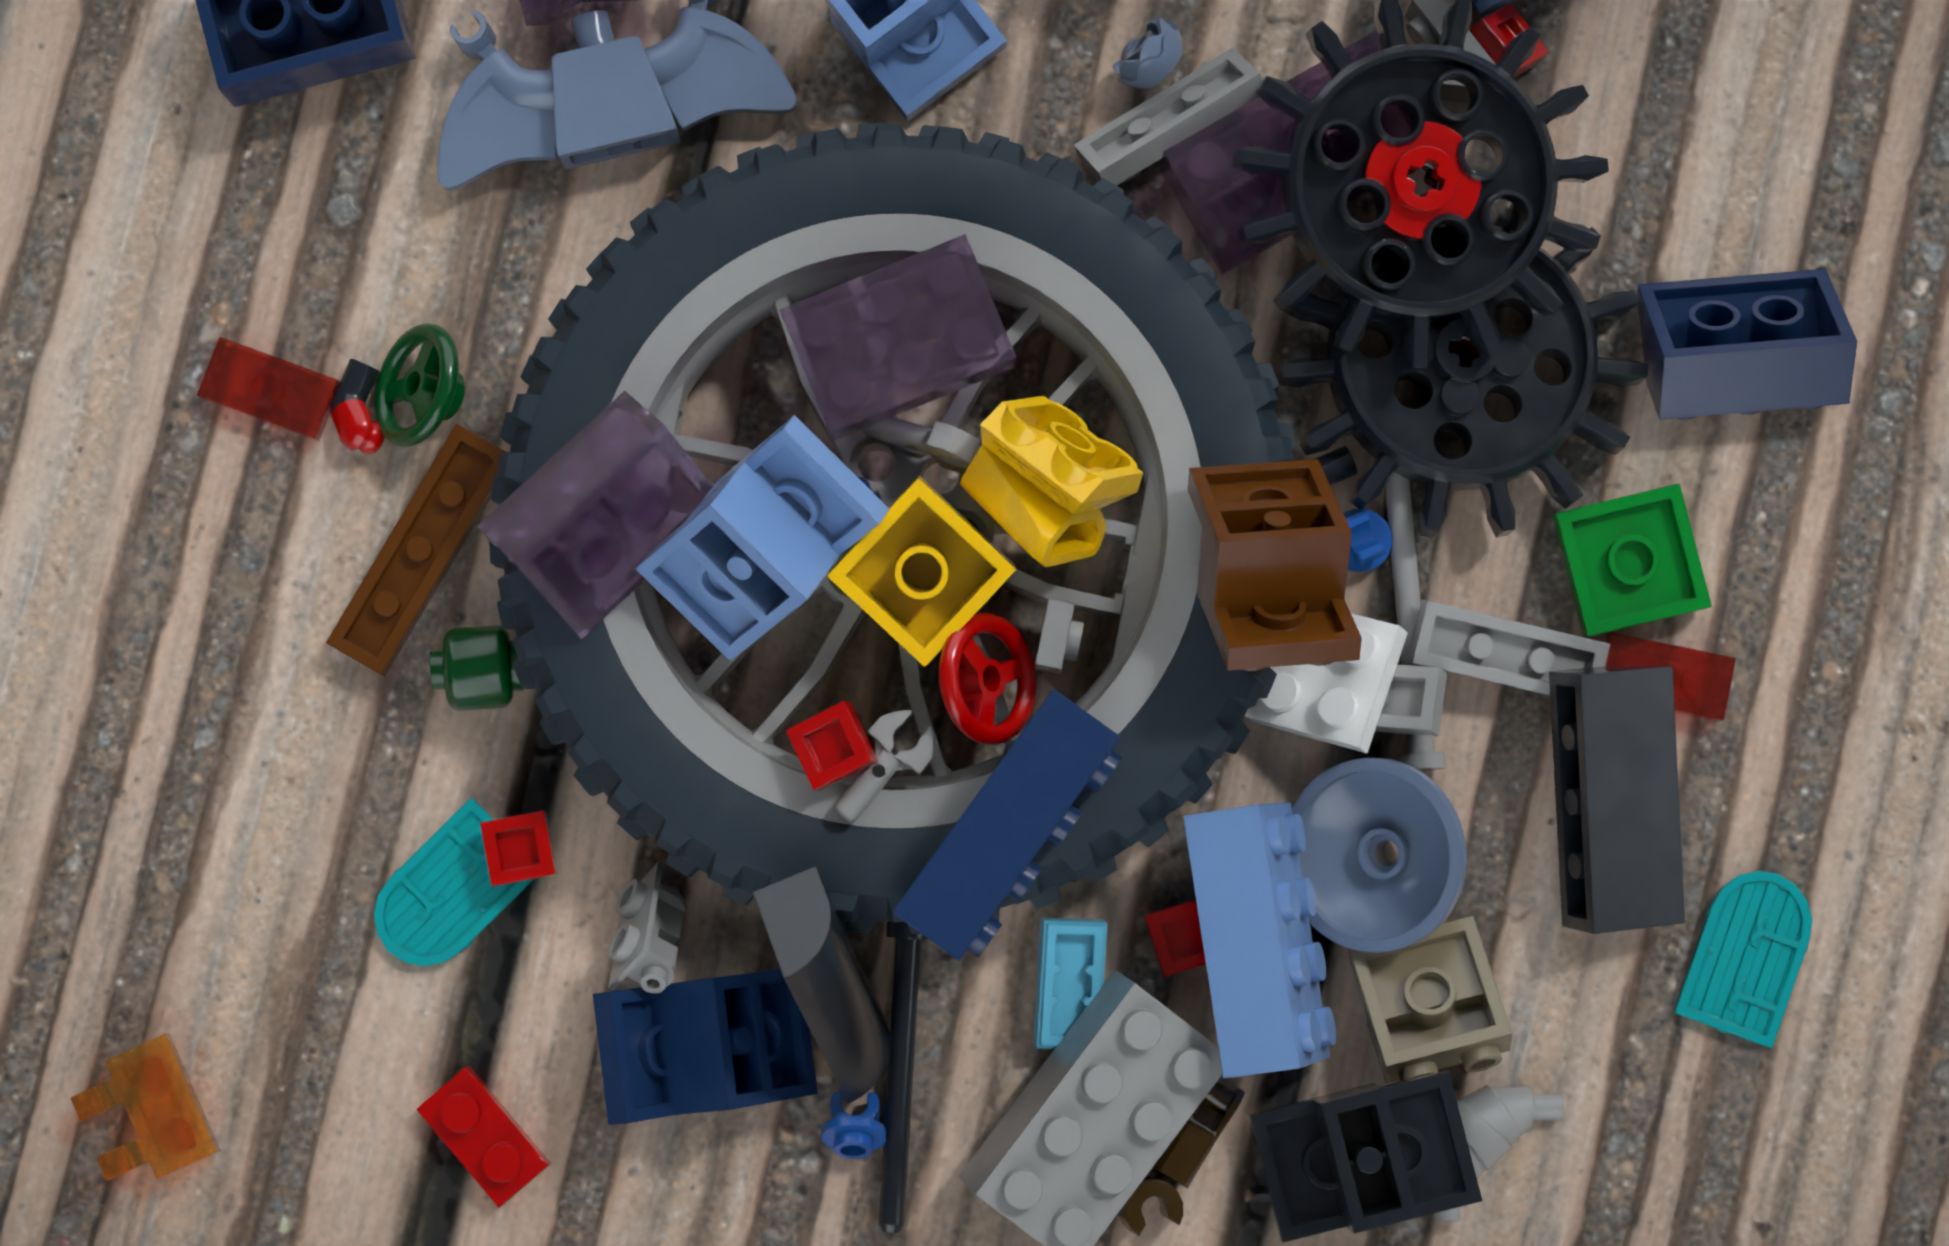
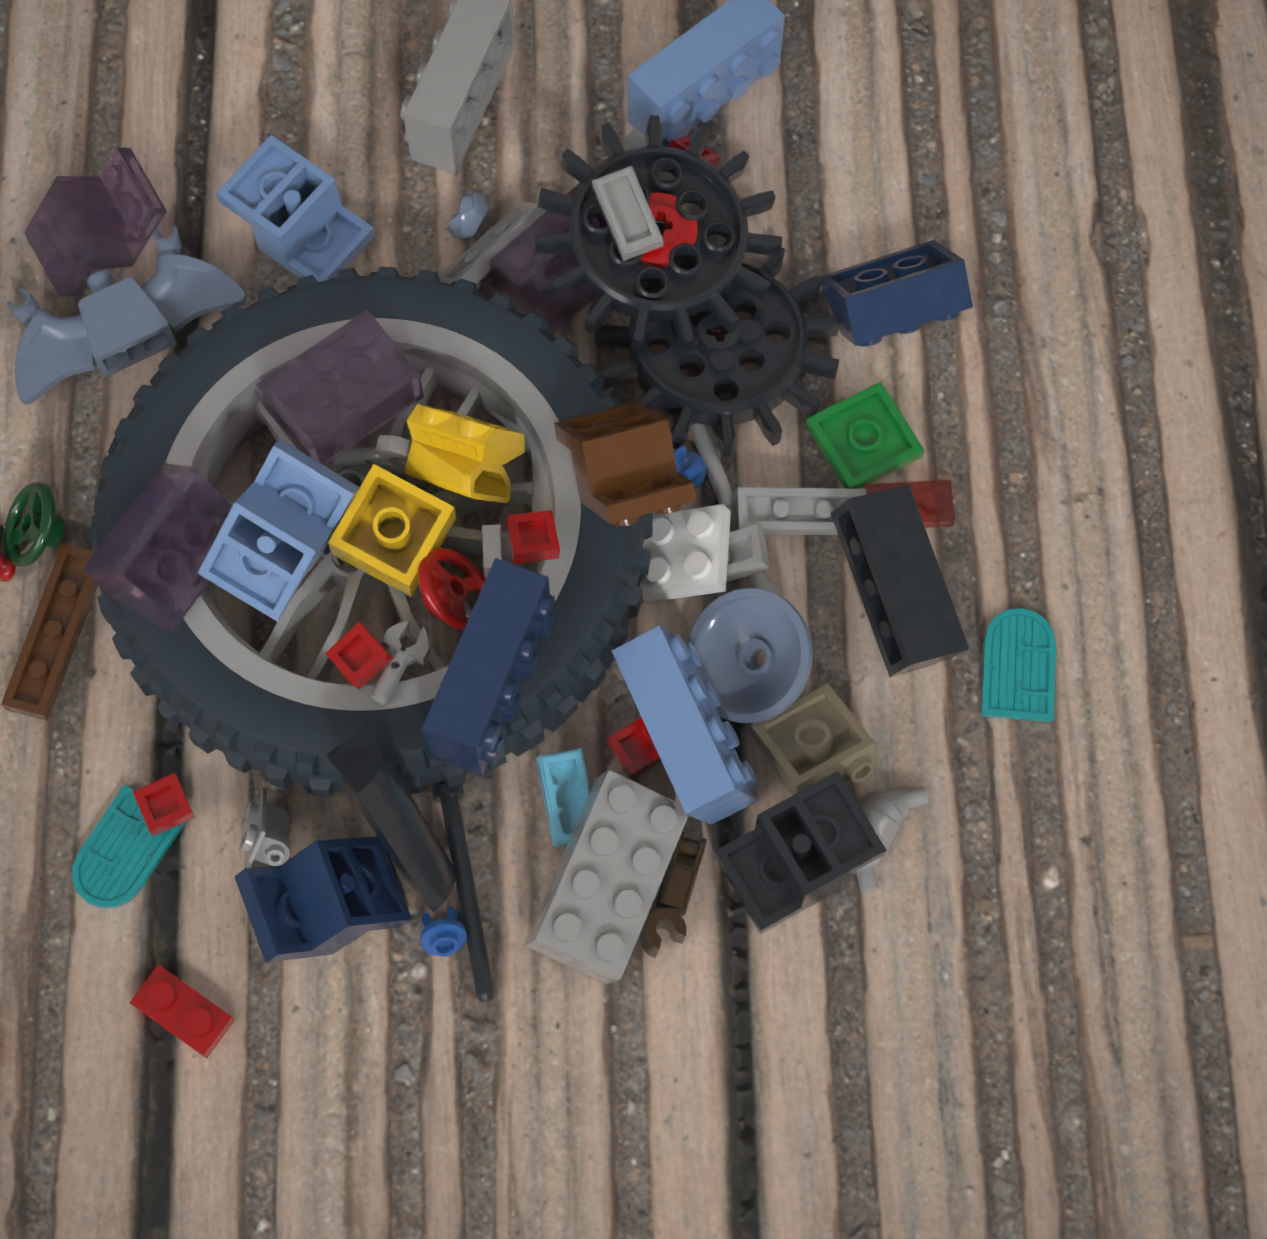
camera: 15 degrees left, 15 degrees down
dark green head [430,625,524,711] -> none
none -> red plate [506,510,560,564]
none -> light grey tile [592,166,663,261]

